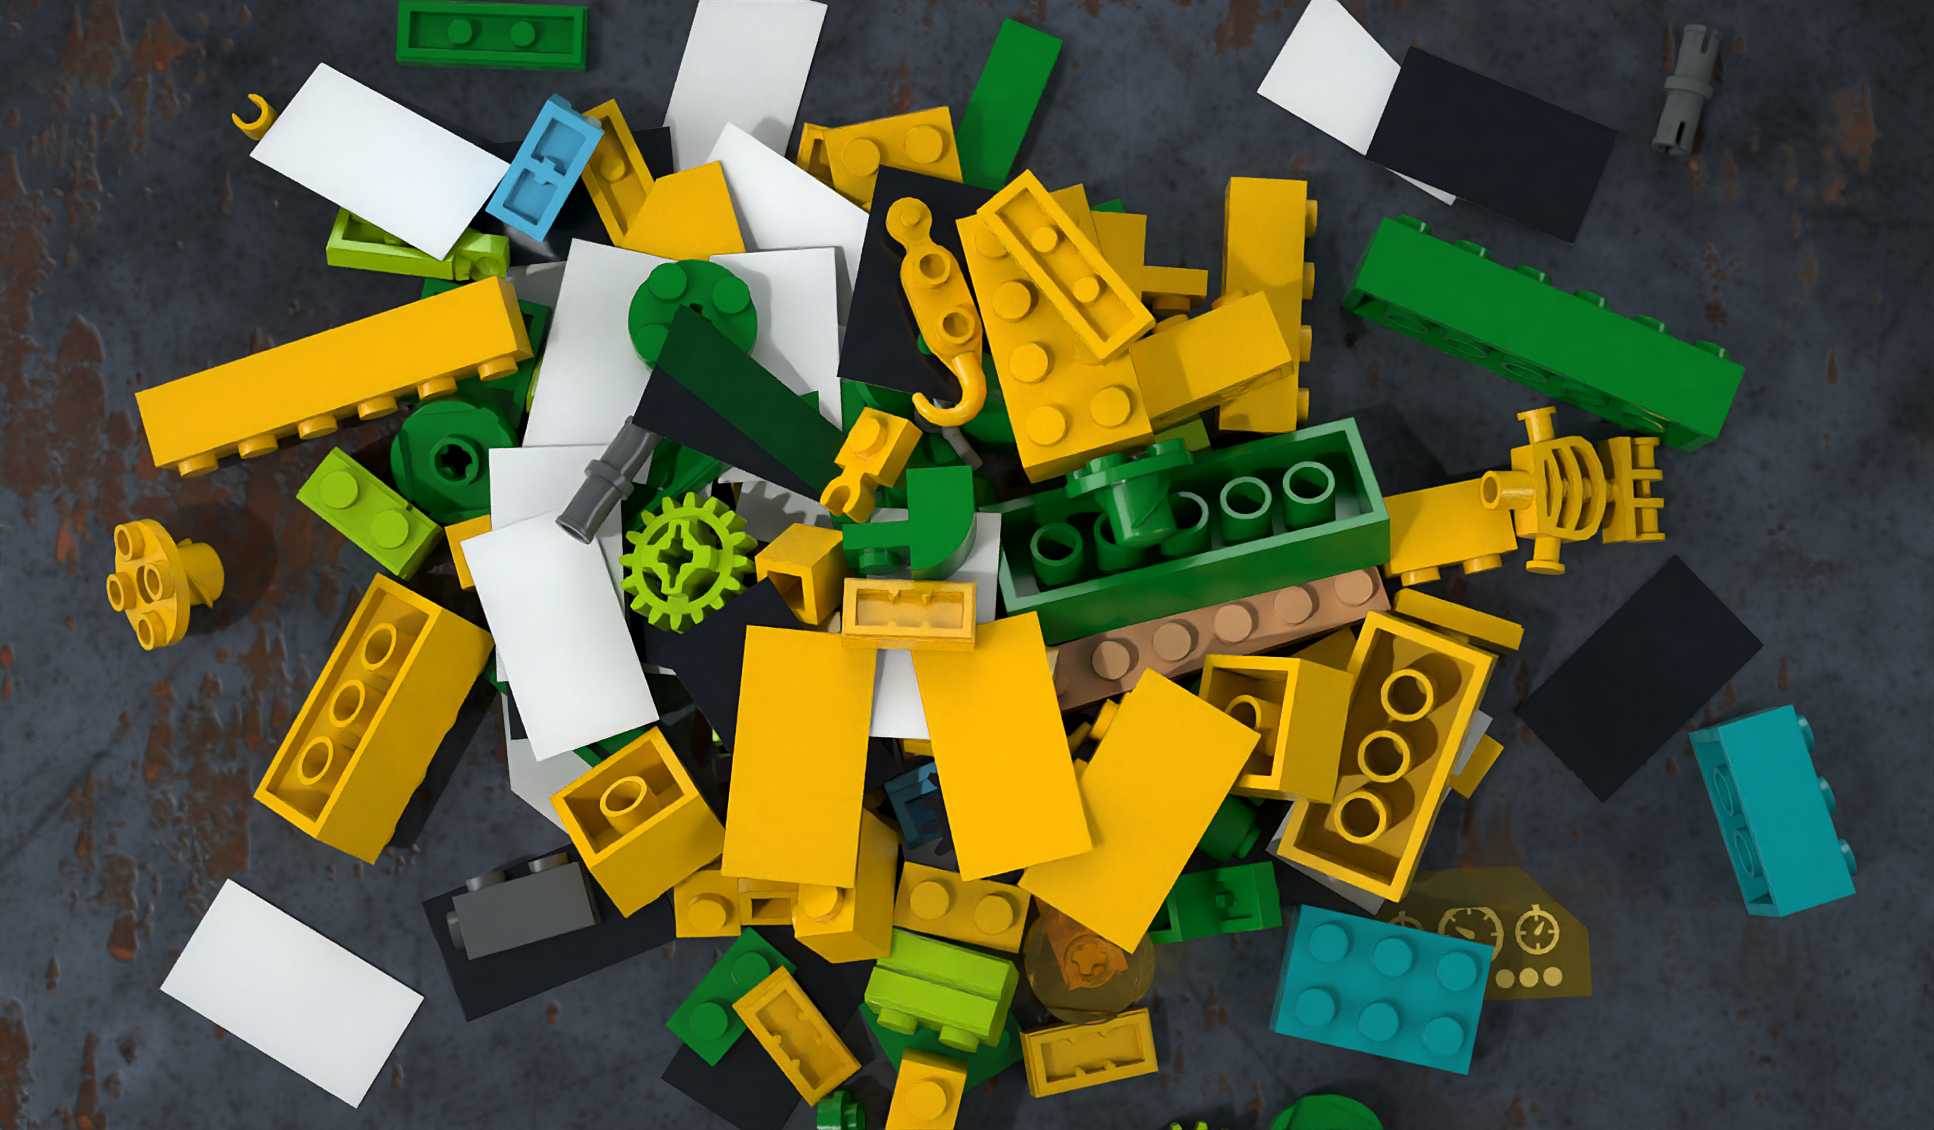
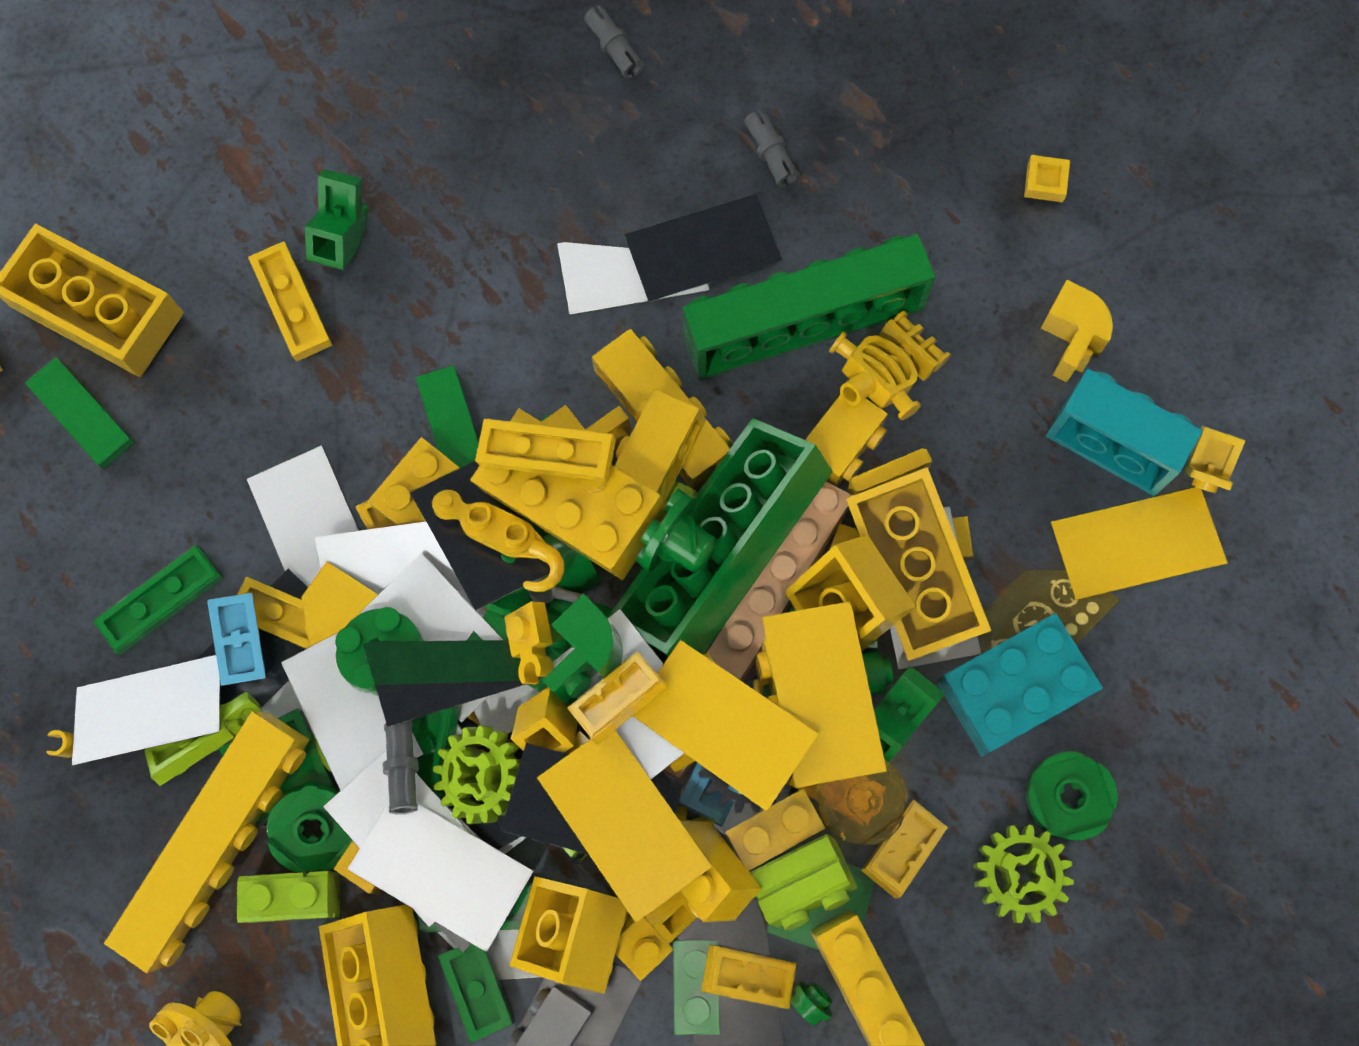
camera: 30 degrees left, 10 degrees down
black sticker [1514,555,1764,803] -> none
none -> green plate [438,944,515,1043]
none -> yellow brick [1041,280,1113,382]
none -> yellow sticker [1051,487,1228,600]
none -> yellow bracket [1184,425,1245,493]

